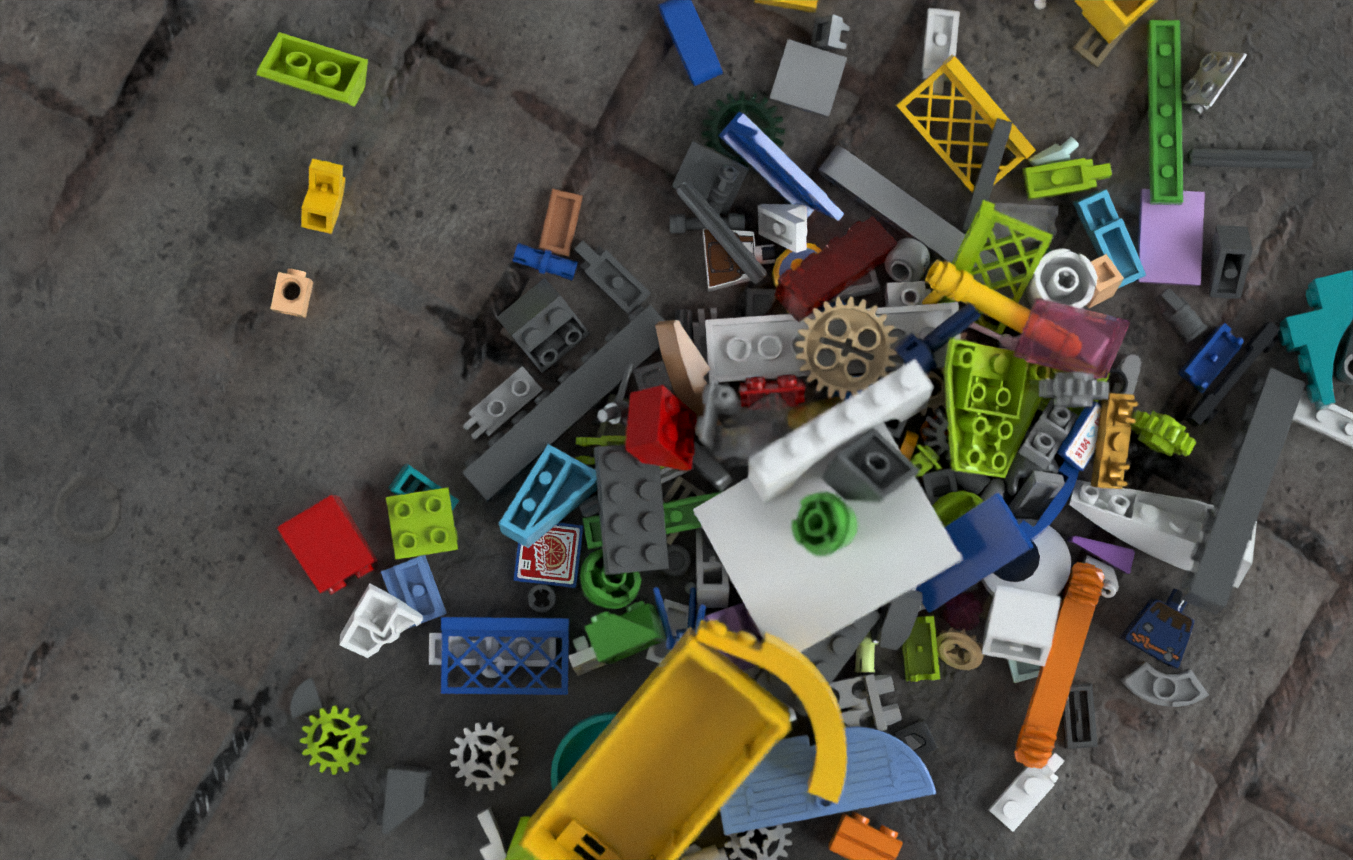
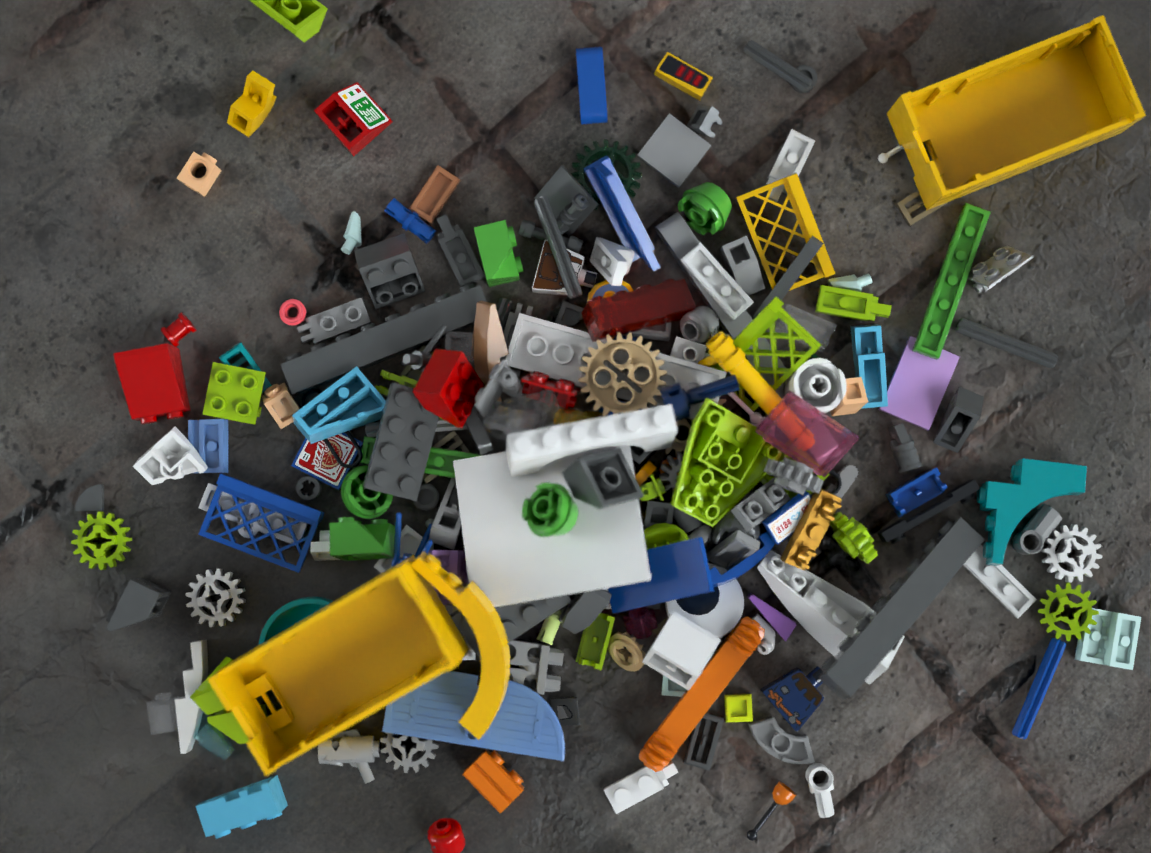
camera: 25 degrees right, 0 degrees up
none -> red bush [161,312,197,347]
none -> light nougat bracket [262,383,300,429]
none -> coral plate [279,299,306,326]
none -> black piece [301,389,363,468]
none -> red slope [314,82,393,157]
none -> light aqua bar [341,211,361,254]
none -> bright green slope [474,220,523,287]
none -> bright green cone [678,182,732,235]
none -> white tile [680,242,754,321]
none -> light grey slope [719,236,765,296]
none -> neon yellow tile [724,693,753,723]
none -> hinge [747,781,796,841]
none -> white axle [805,763,835,818]

